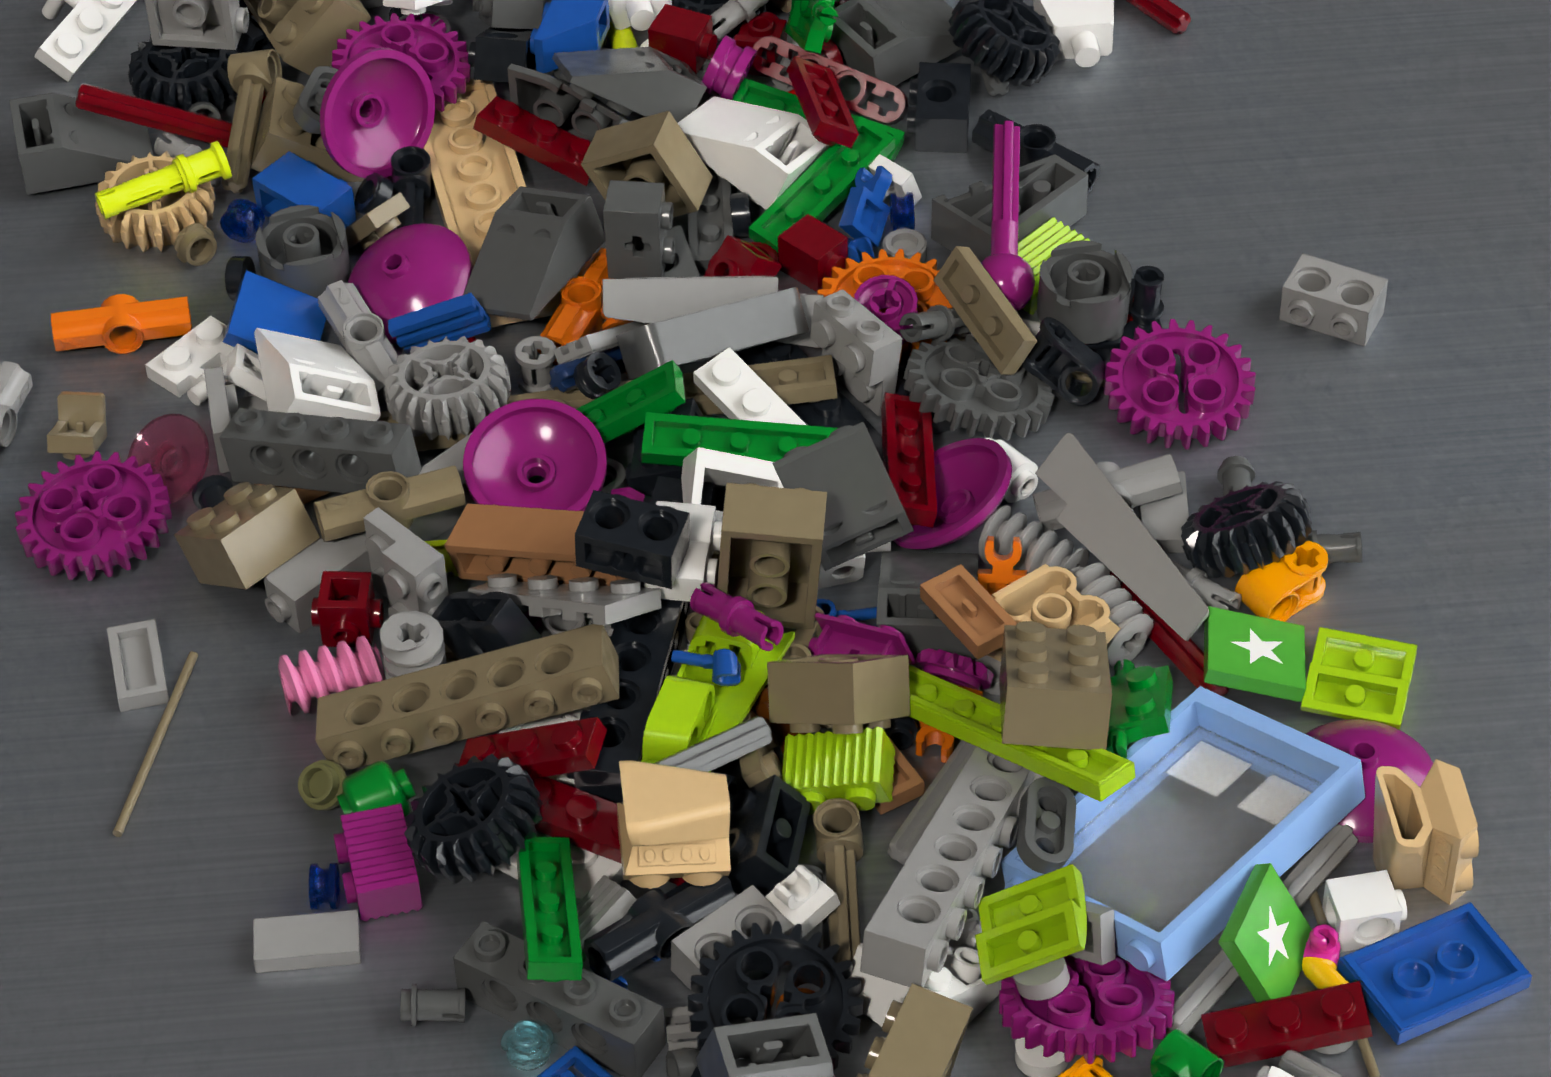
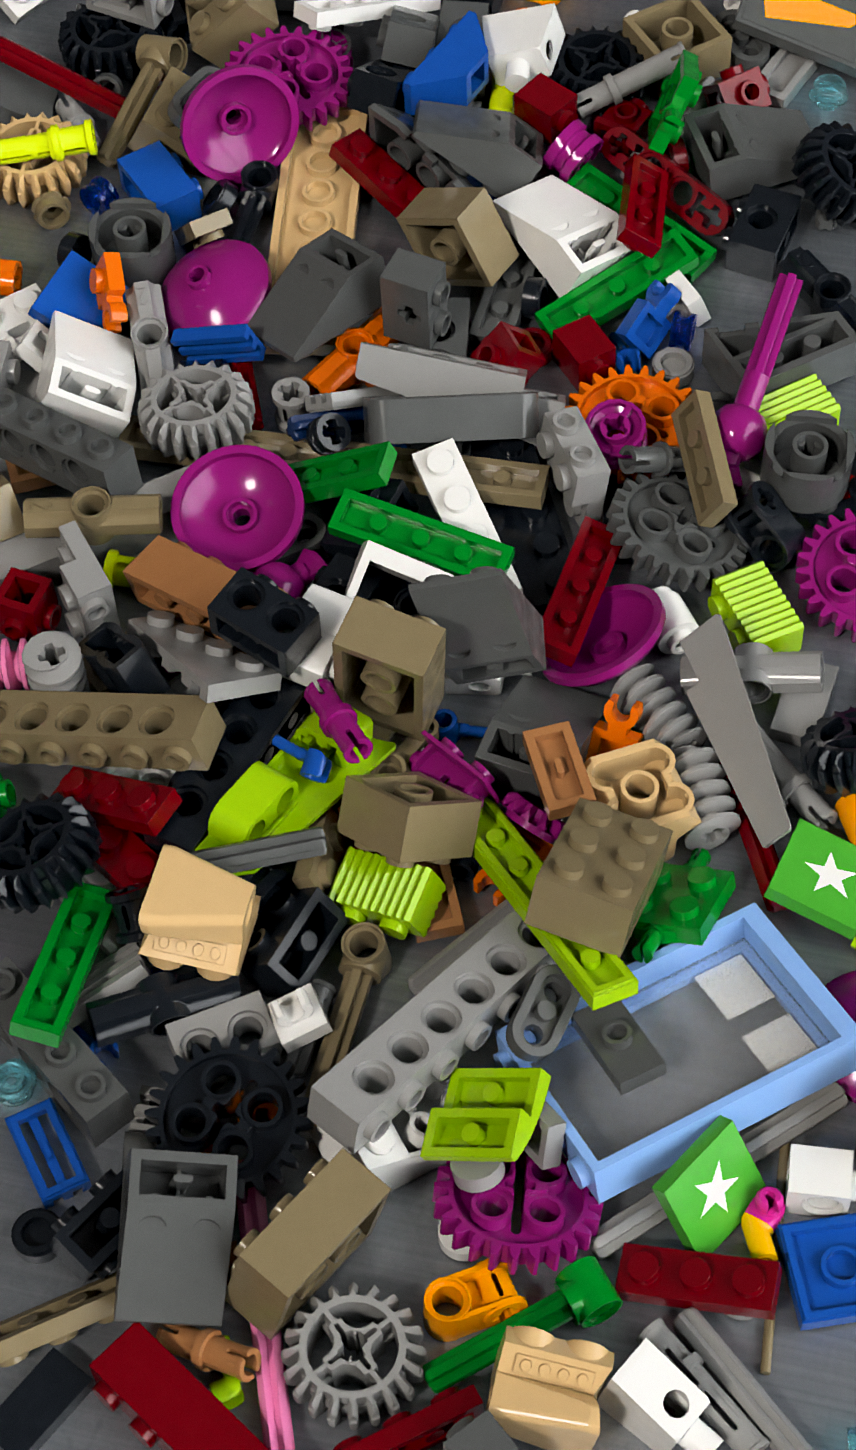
camera: 20 degrees right, 10 degrees up
none -> orange plate [89,252,128,333]
none -> black bush [104,883,148,944]
none -> dark grey plate [571,1000,667,1096]
none -> lime brick [707,560,804,652]

